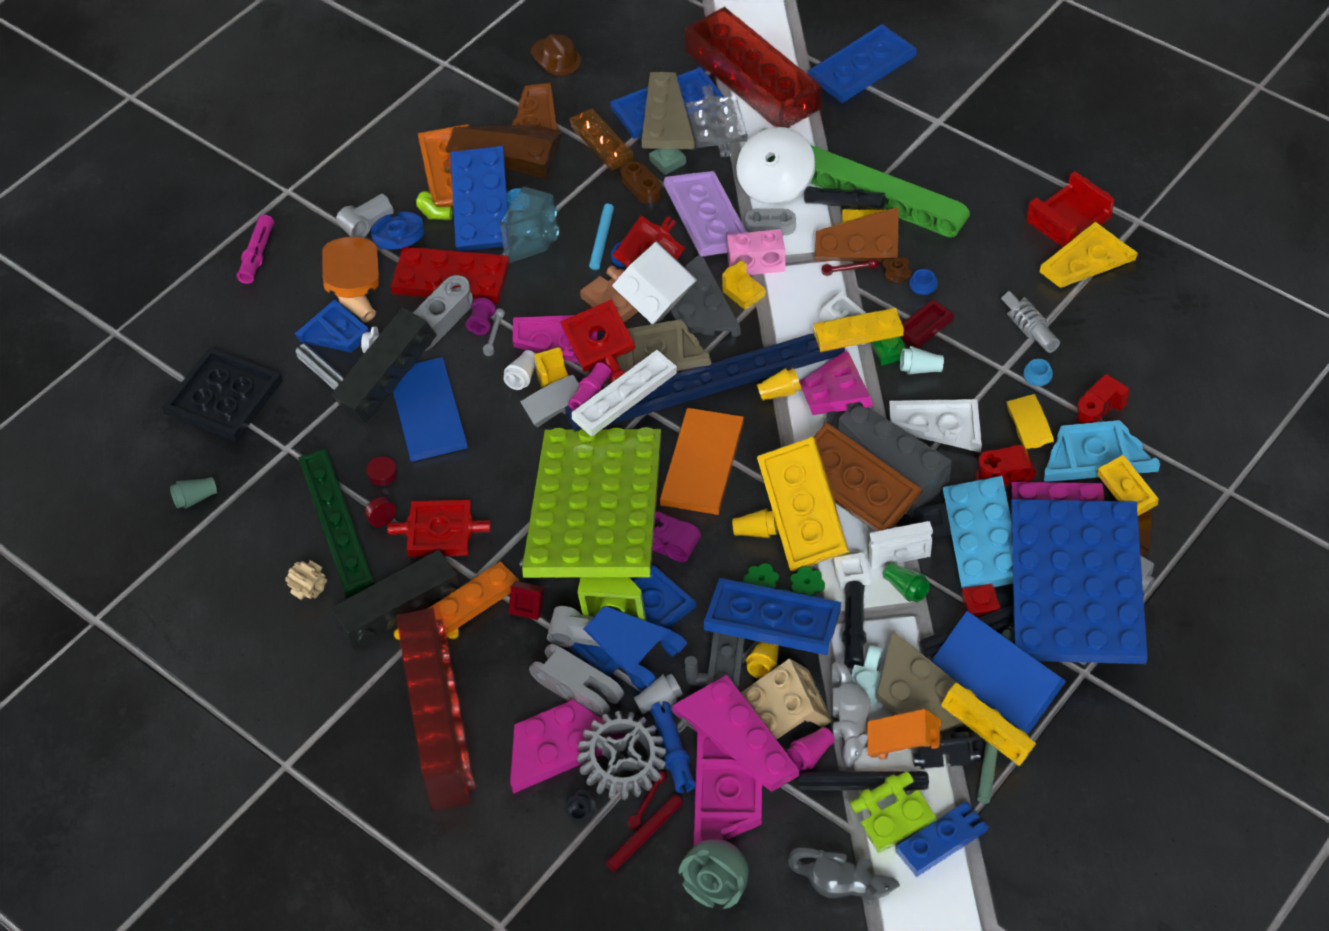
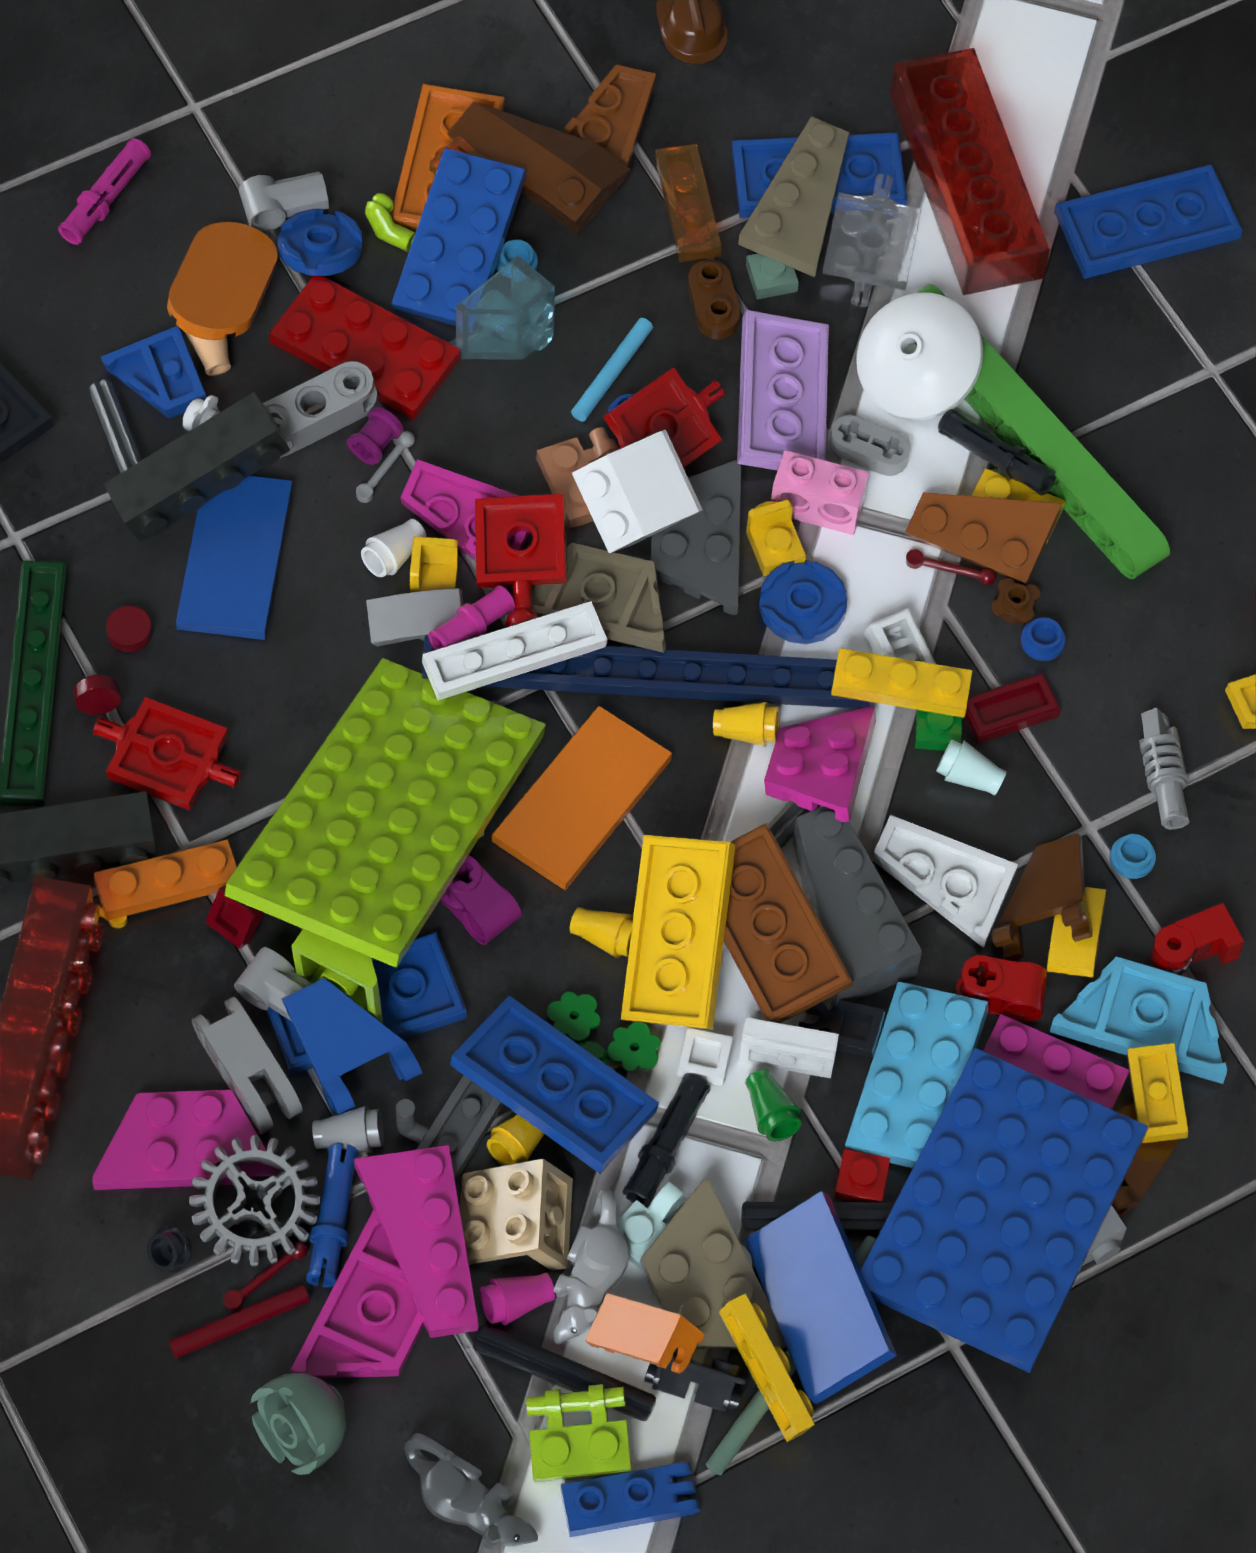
camera: 15 degrees right, 10 degrees up
none -> blue tile [759,561,847,644]
none -> reddish brown flag [992,833,1093,961]

